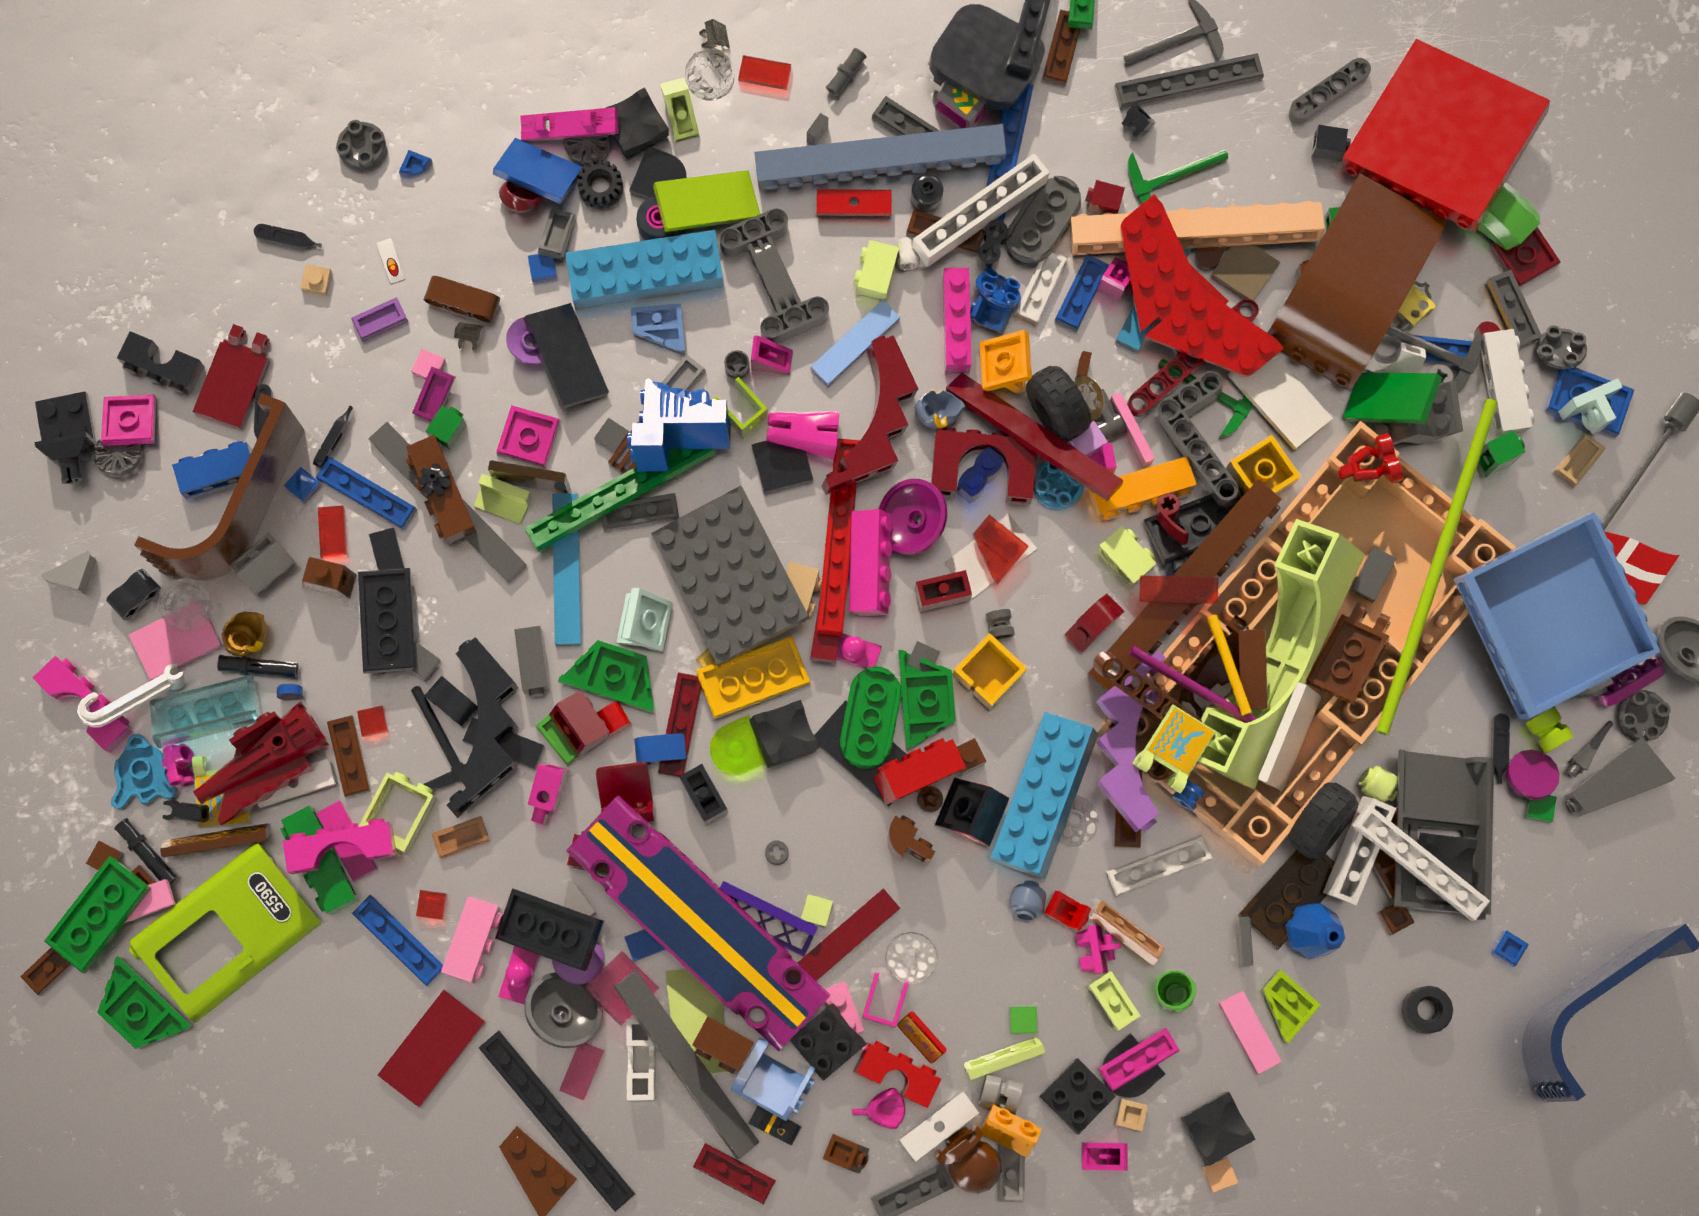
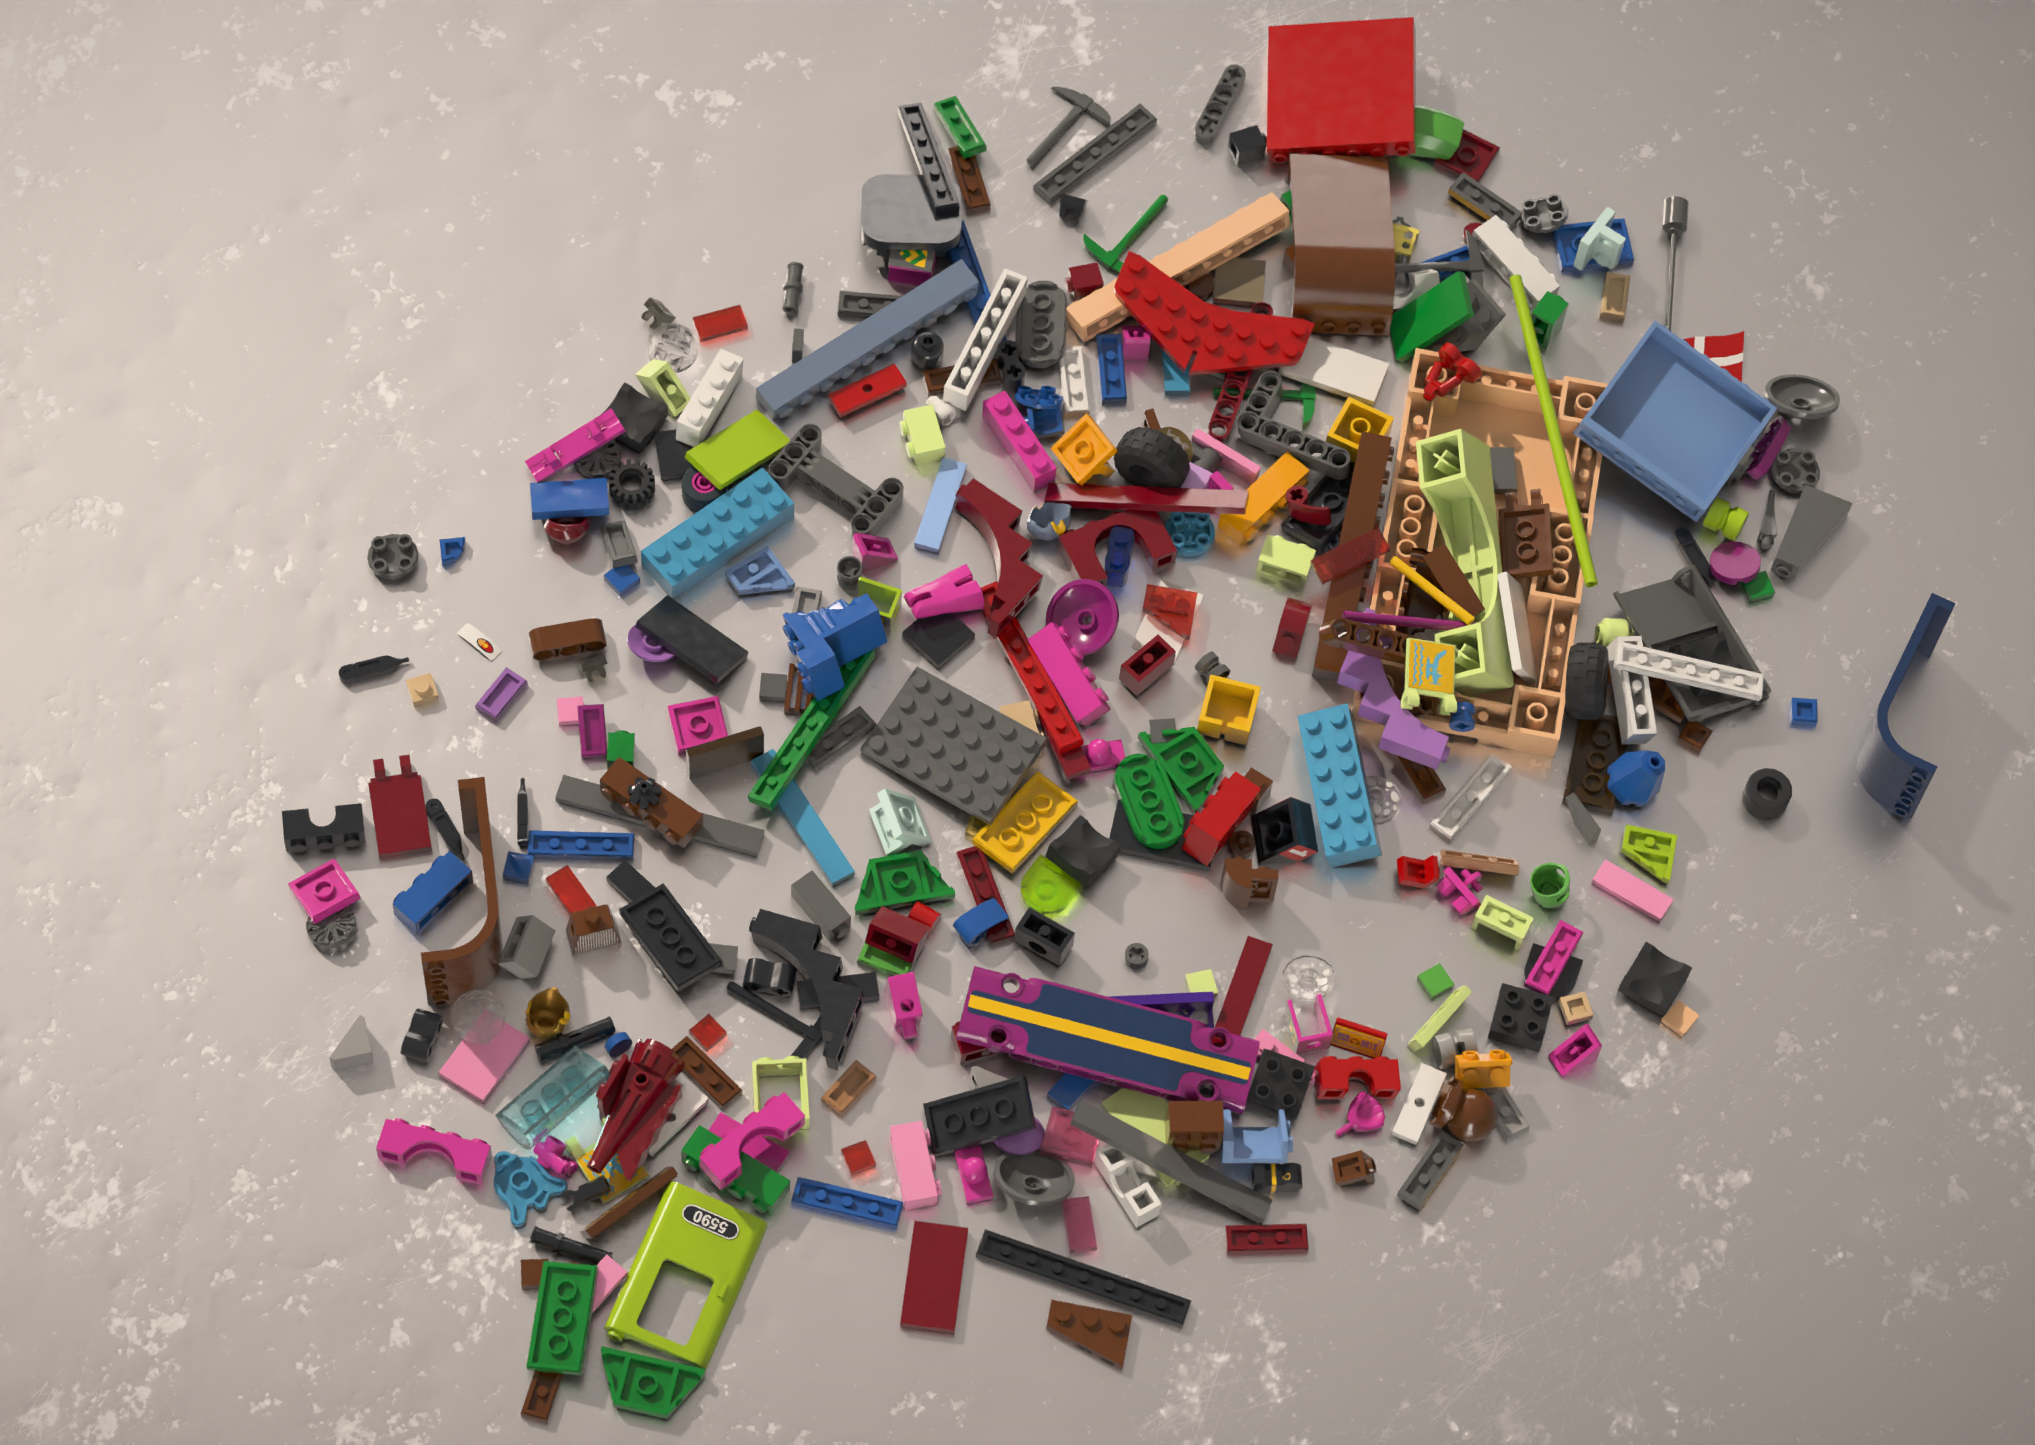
camera: 30 degrees left, 15 degrees down
black plate [34,391,96,484] -> none
white piece [78,663,185,727] -> none
yellowish green panel [474,474,532,524] -> none
dark red bracket [596,762,654,826] -> none
sand blue head [1010,880,1046,922] -> none
none -> white brick [676,349,744,447]

